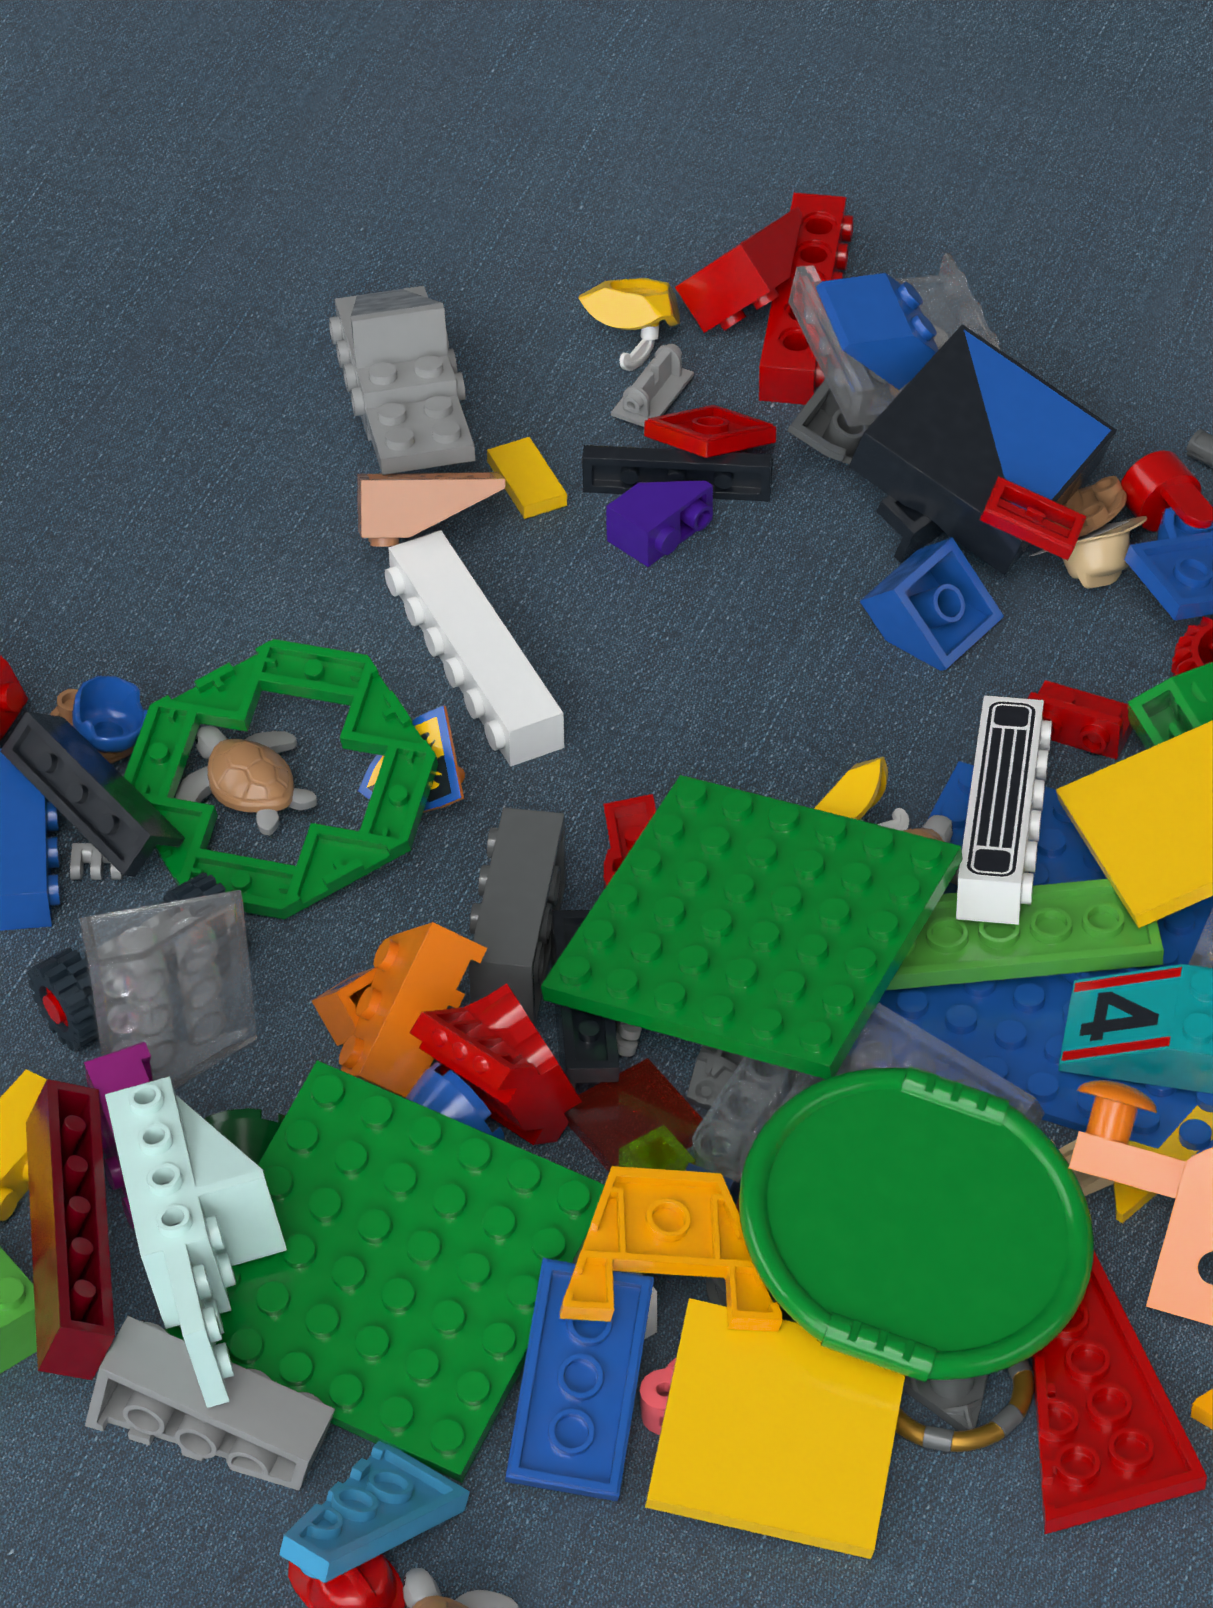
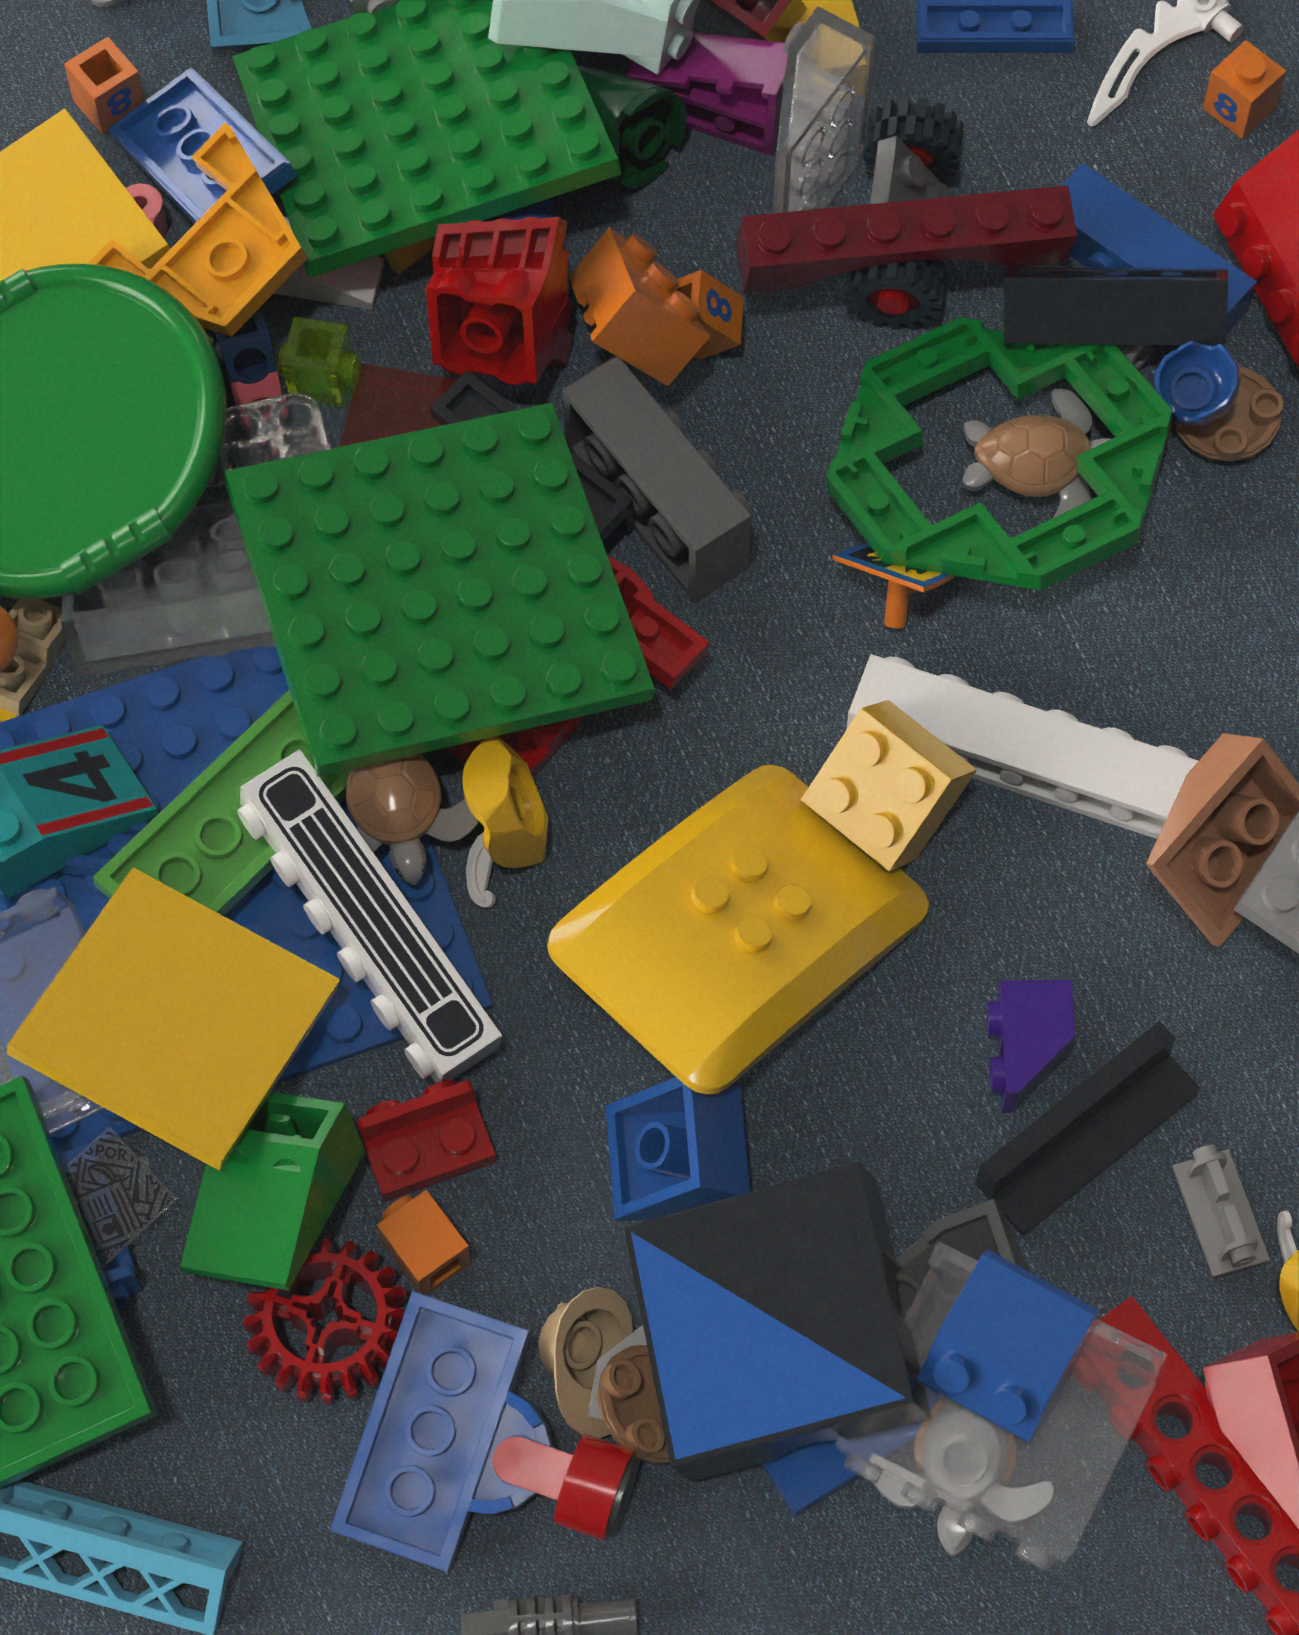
camera: 135 degrees right, 20 degrees up
yellow tile [487,437,567,519] -> none
red tile [644,405,776,458] -> none
red tile [979,476,1087,561] -> none
none -> orange brick [64,37,145,136]
none -> orange brick [376,1190,472,1296]
none -> yellow wedge [547,765,929,1095]
none -> dark red arch [736,185,1077,294]
none -> yellow brick [801,700,977,871]

